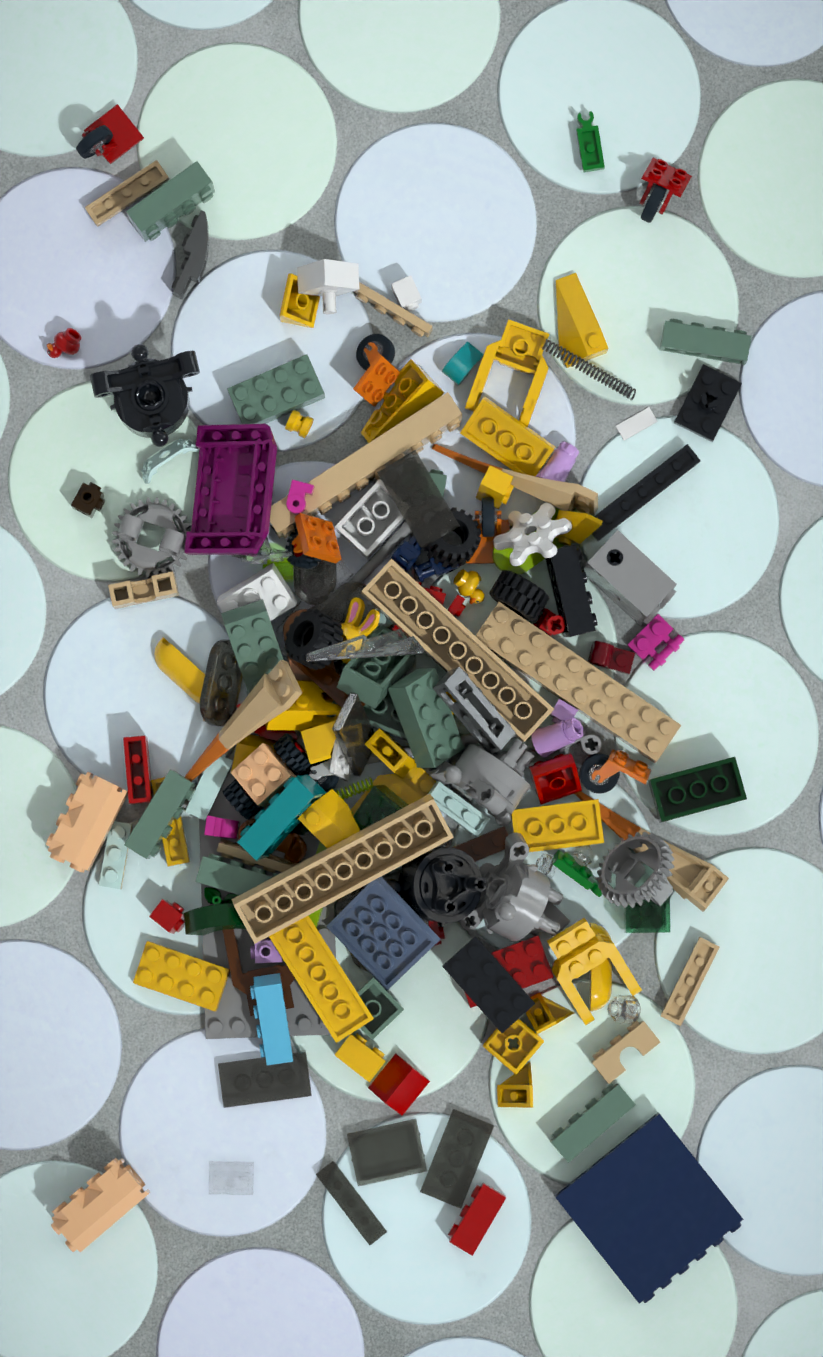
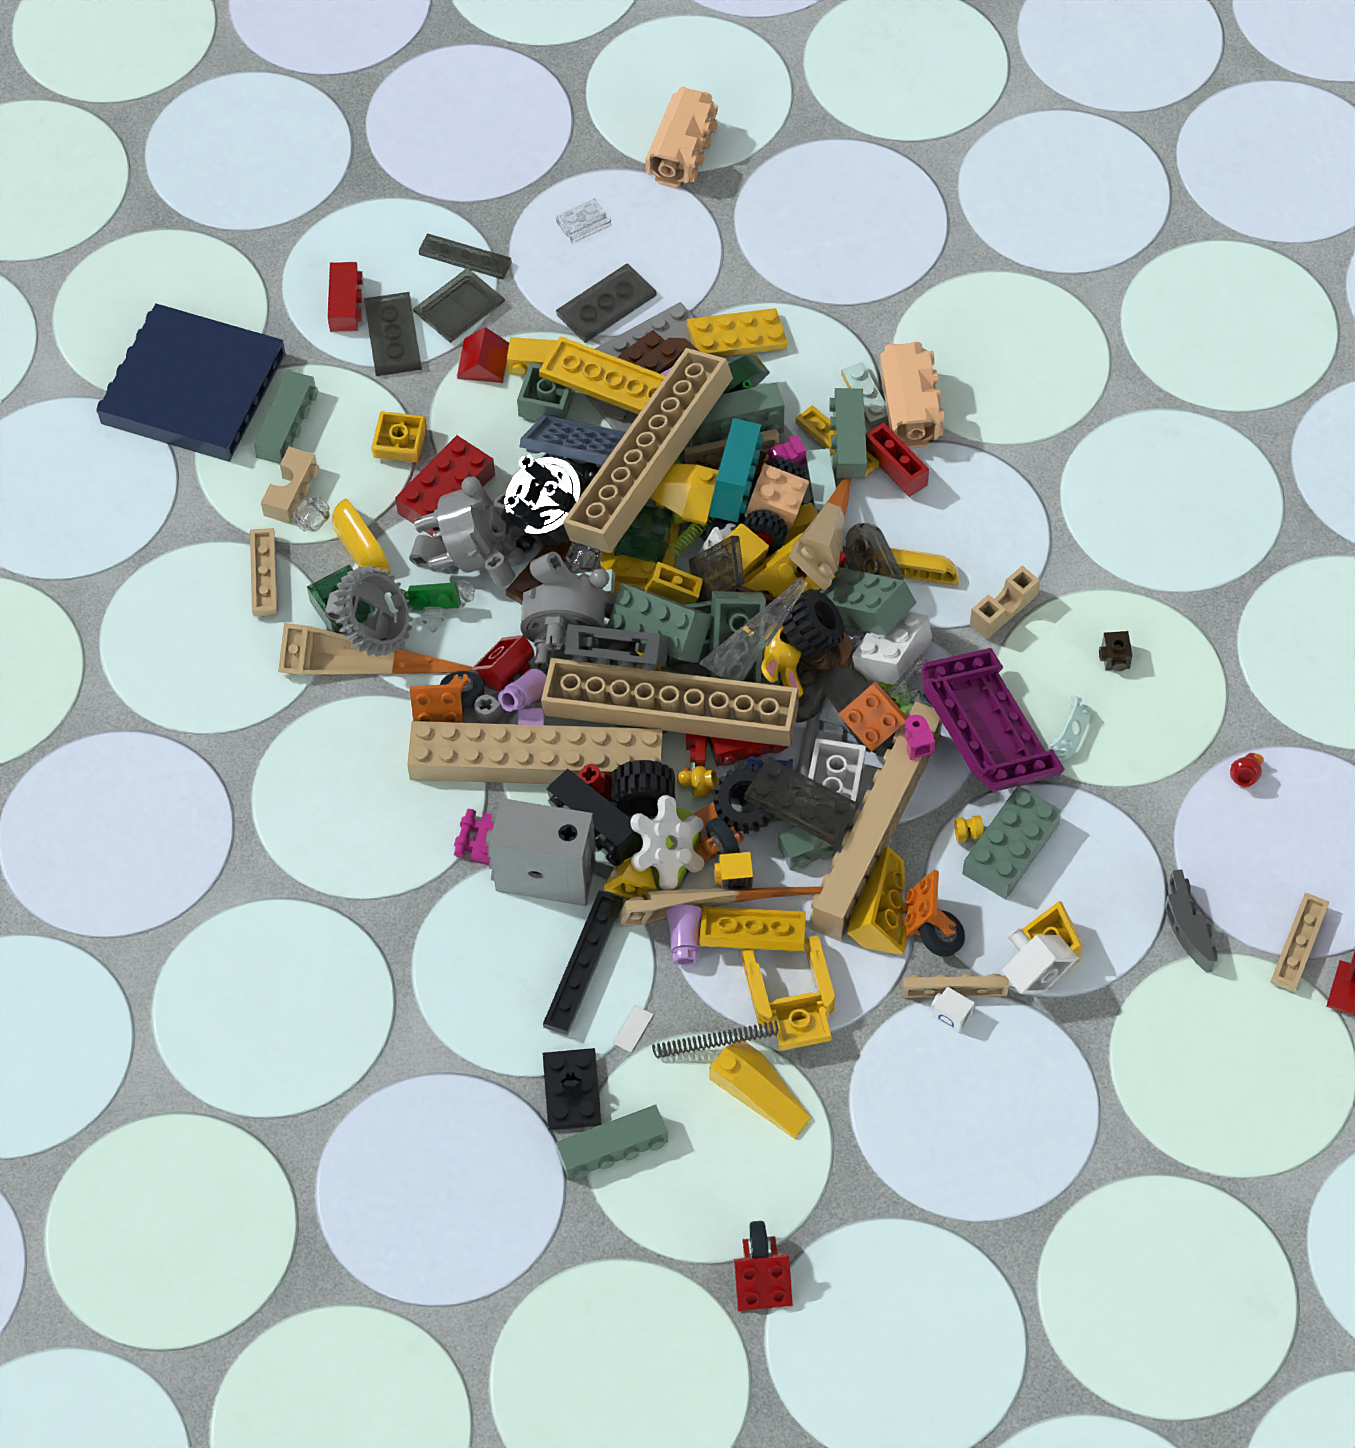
camera: 150 degrees right, 25 degrees down
black piece [90,344,200,447] -> none
light grey piece [112,497,191,578] -> none
sand green brick [126,161,215,242] -> none
red brick [149,899,185,934] -> none
medium azure brick [250,973,293,1065] -> none
teal panel [442,342,484,385] -> none
black brick [442,936,535,1033] -> none
yellow slope [497,1062,533,1108] -> none
yellow plate [512,799,604,852] -> none
yellow slope [526,993,575,1034] -> none
yellow plate [547,917,642,1025] -> none
green plate [576,111,605,173] -> none
dark red plate [587,641,635,674] -> none
dark green brick [648,757,747,823] -> none

